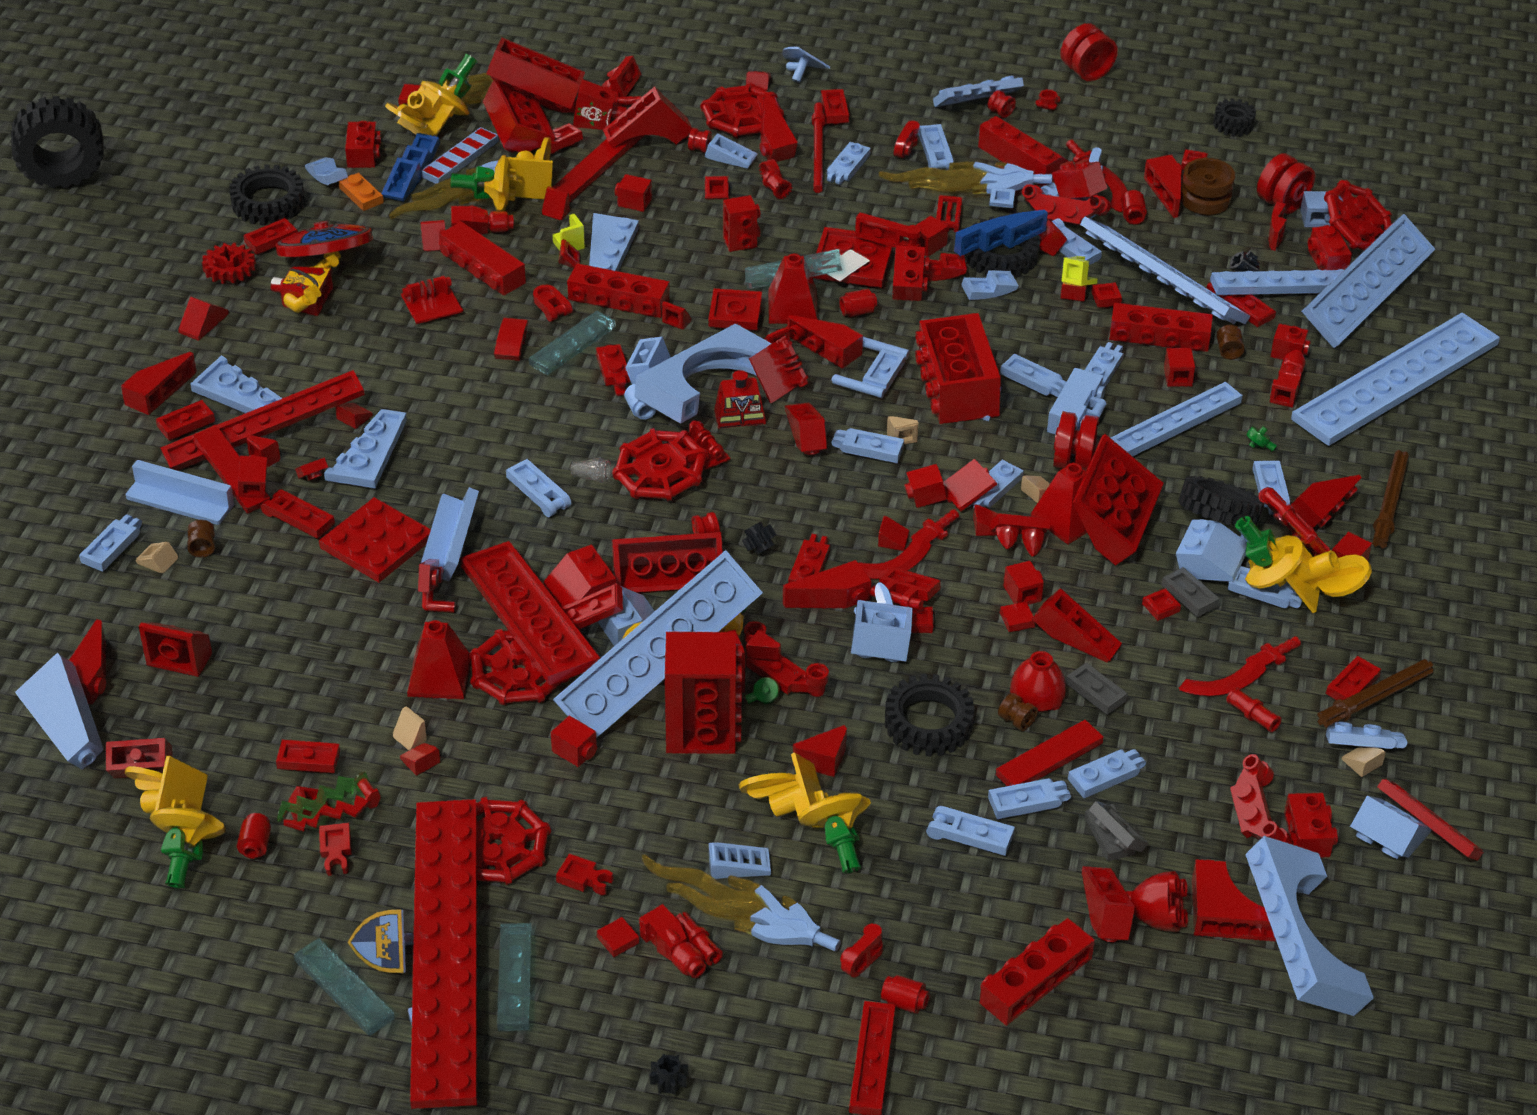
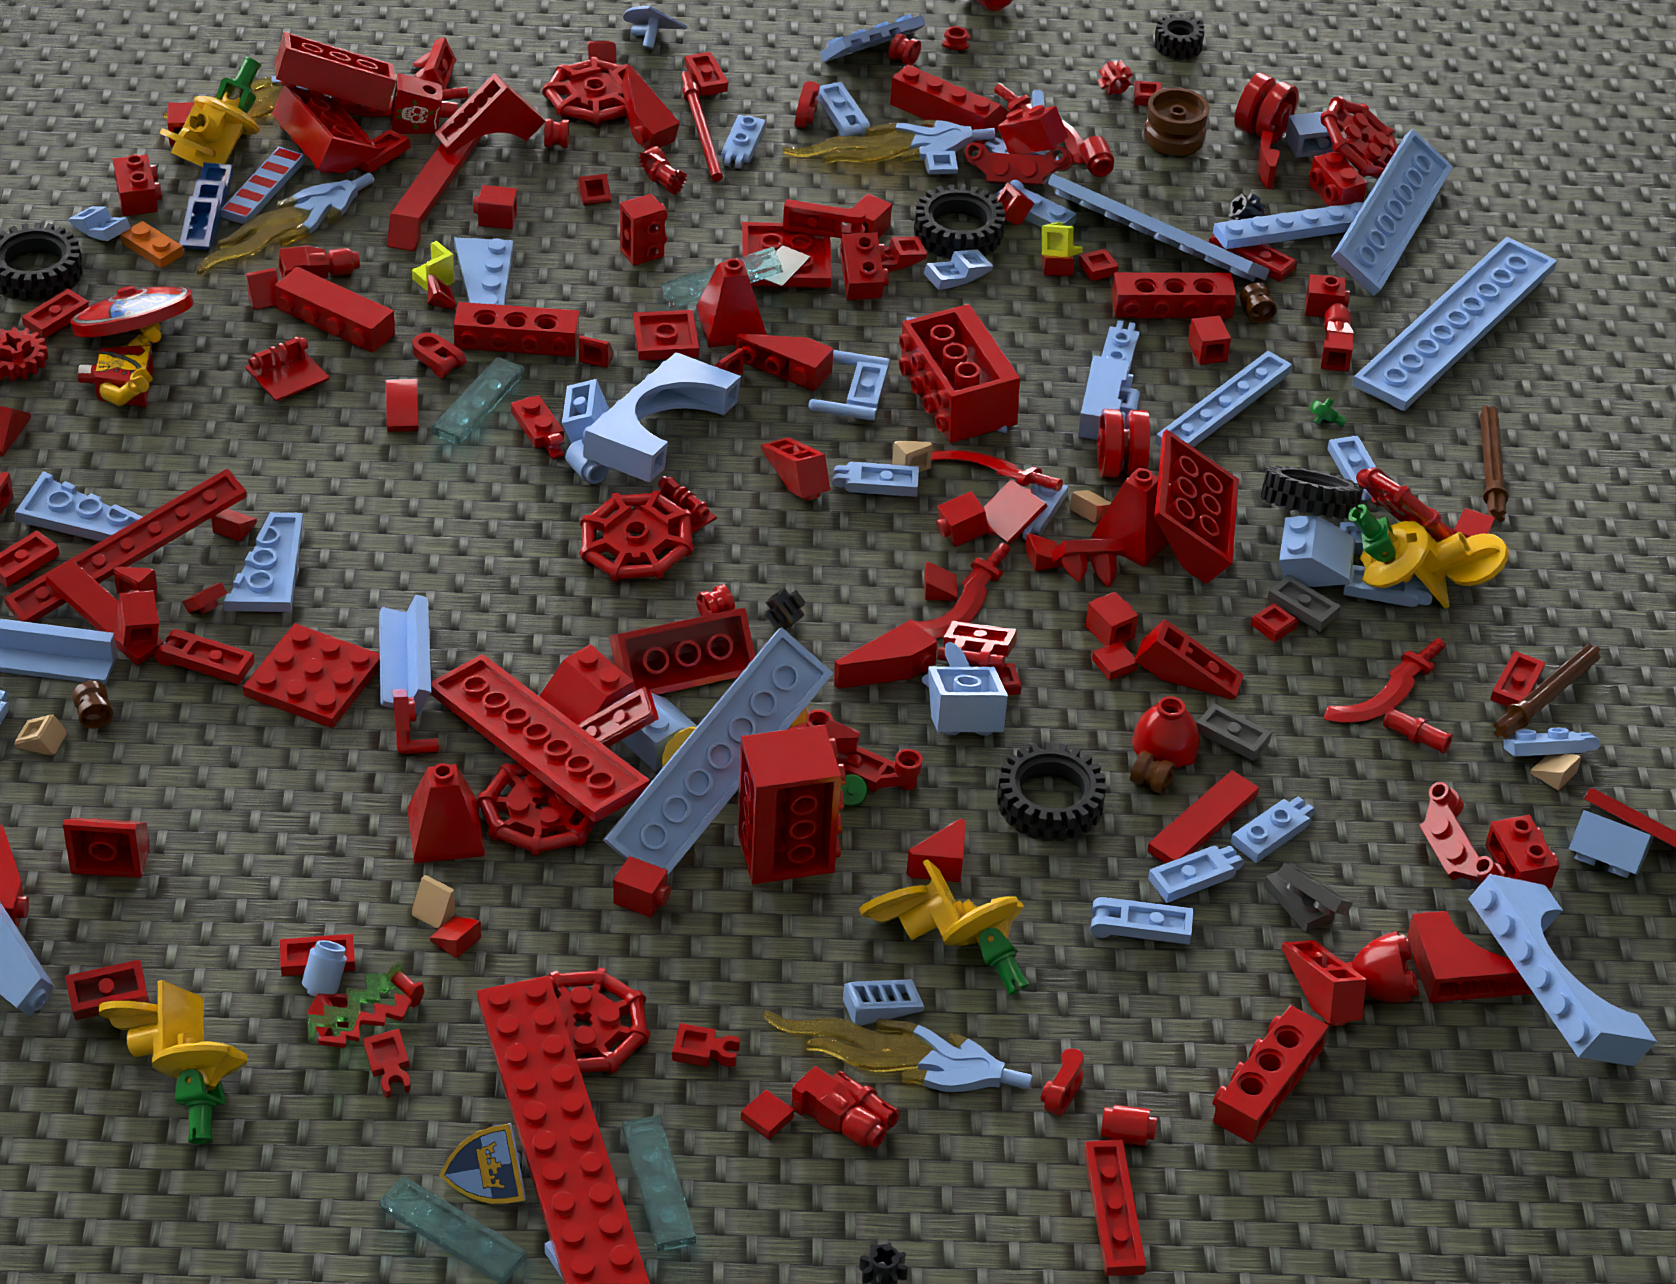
camera: 15 degrees left, 0 degrees up
red brick [236,813,271,859] -> none
yellow piece [451,137,553,211] -> none
light blue plate [506,459,571,517] -> none
clear cone [571,457,611,483] -> none
light blue slope [705,133,758,169] -> none
red torso [714,370,766,429] -> none
red hinge [749,335,809,403] -> none
red hinge [788,533,831,583] -> none
red brick [839,289,877,317] -> none
red tile [936,195,962,232] -> none
blue slope [954,210,1048,256] -> none
light blue hinge [1000,353,1066,397] -> none
red slope [1144,155,1182,218] -> none
red slope [1291,475,1362,528] -> none
none -> light blue brick [302,940,347,997]
none -> red sword [931,450,1063,491]
none -> red gear [1097,60,1133,95]

